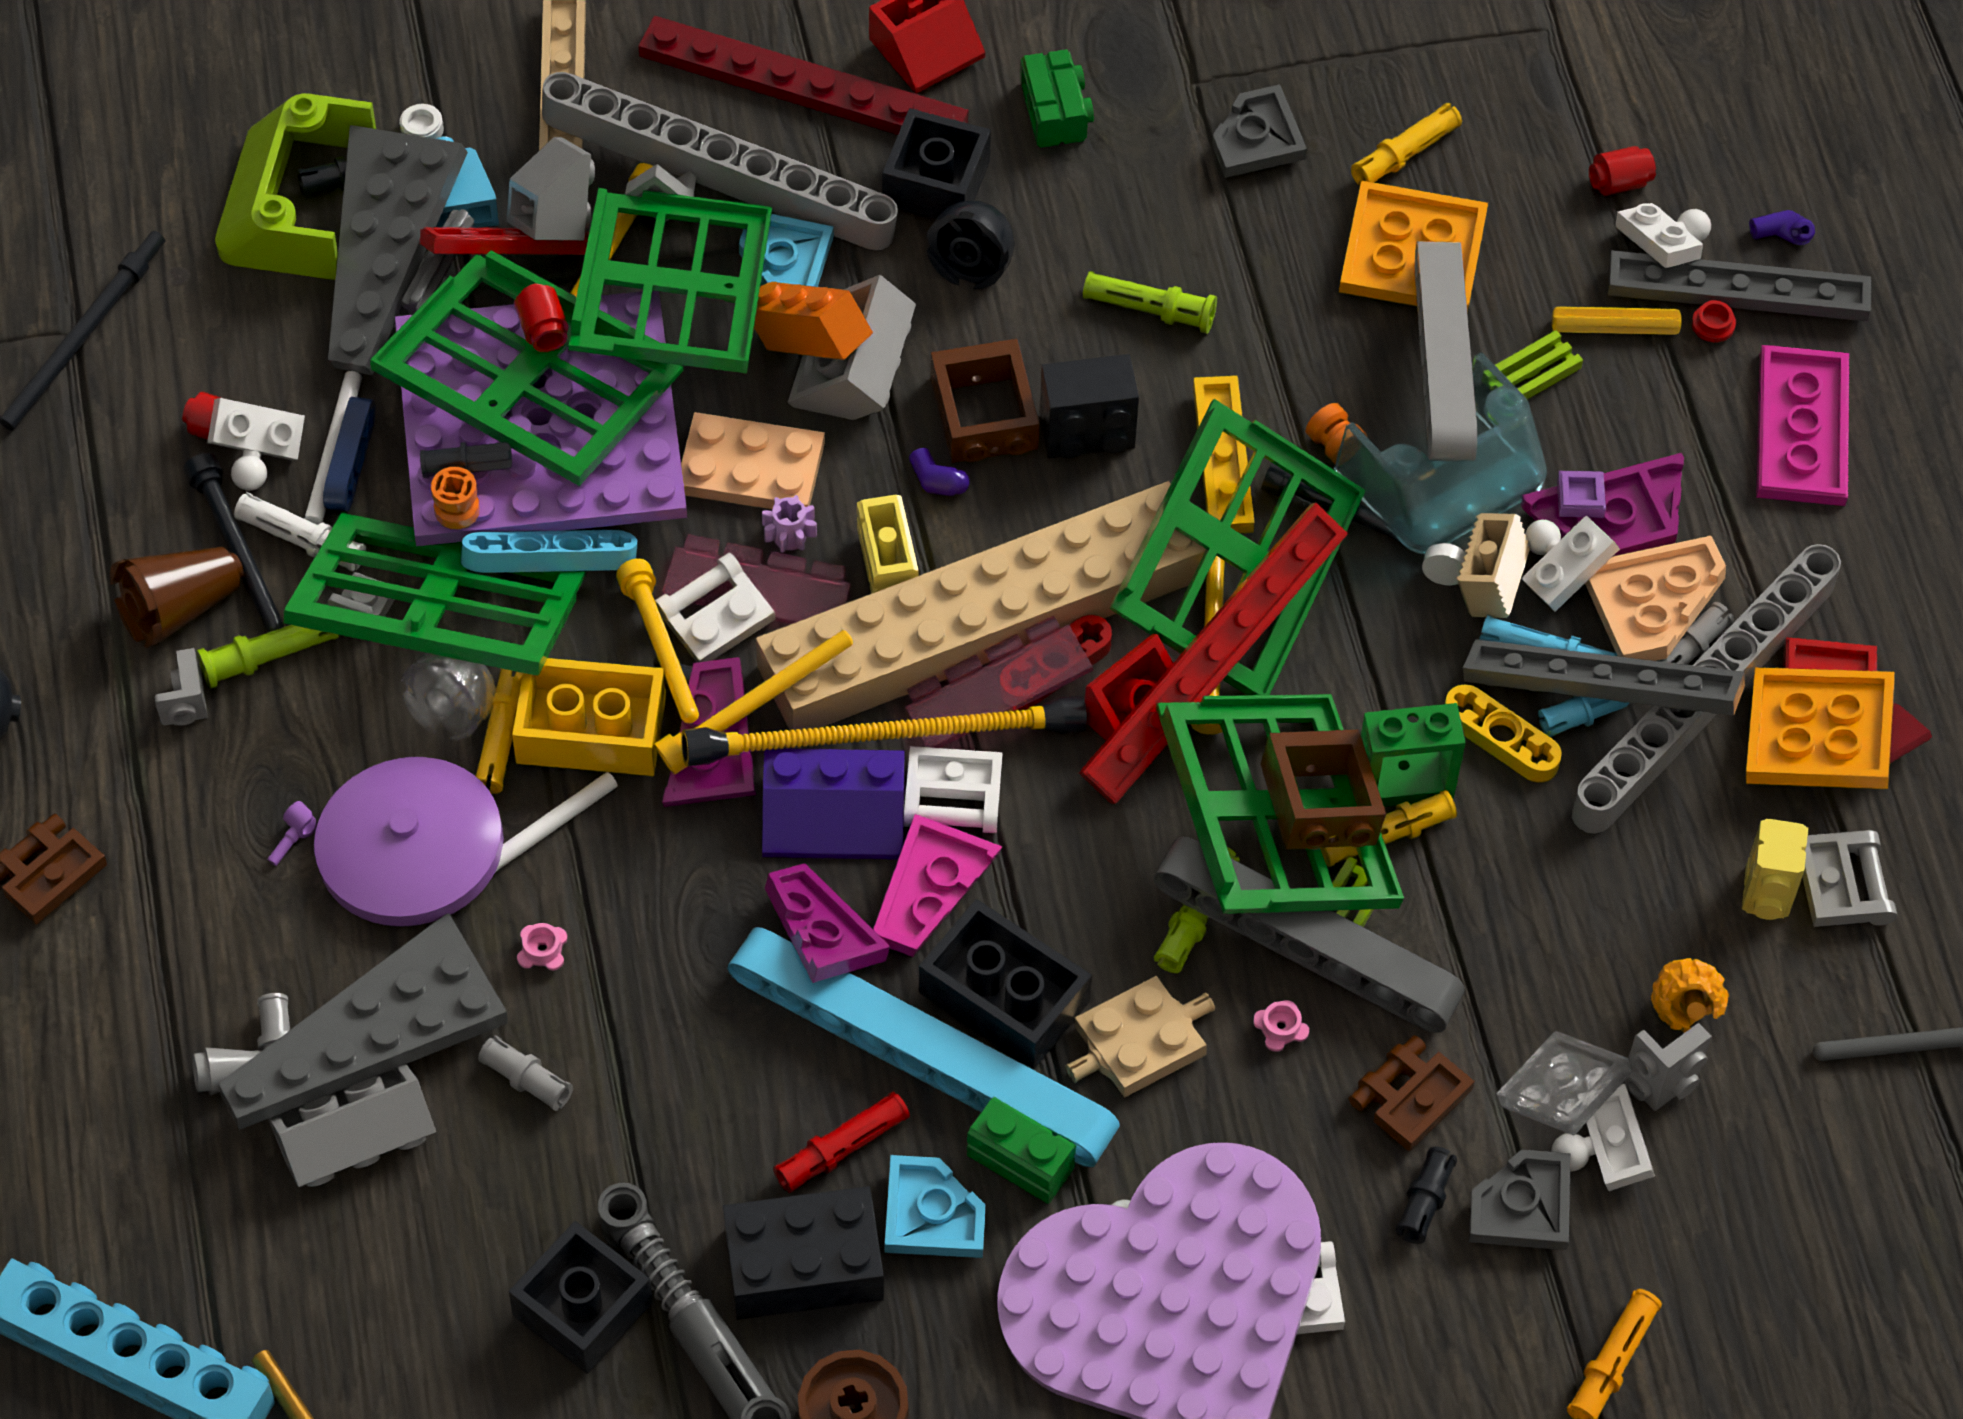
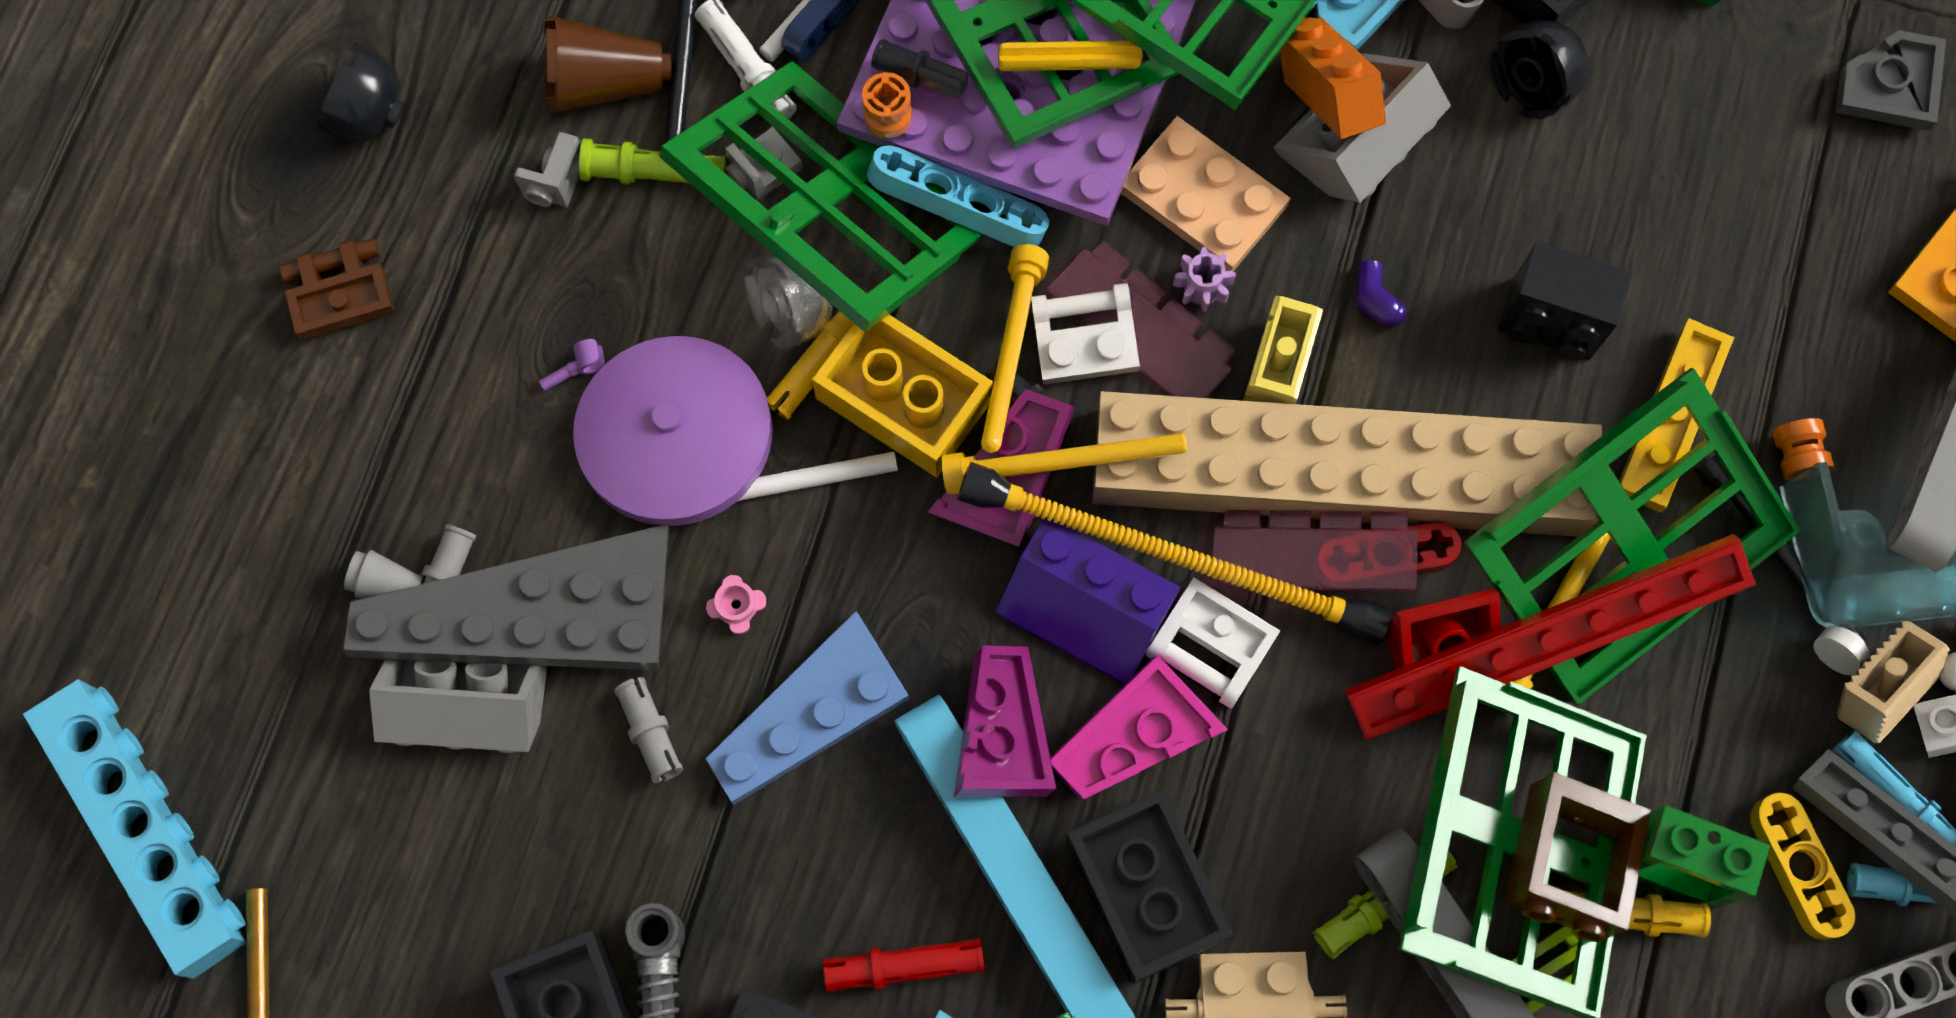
camera: 30 degrees right, 15 degrees up
reddish brown window [931,339,1039,463] -> none
lime pin [1083,271,1217,334] -> none
none -> medium blue wing [706,611,909,805]
none -> yellow axle [998,41,1142,71]

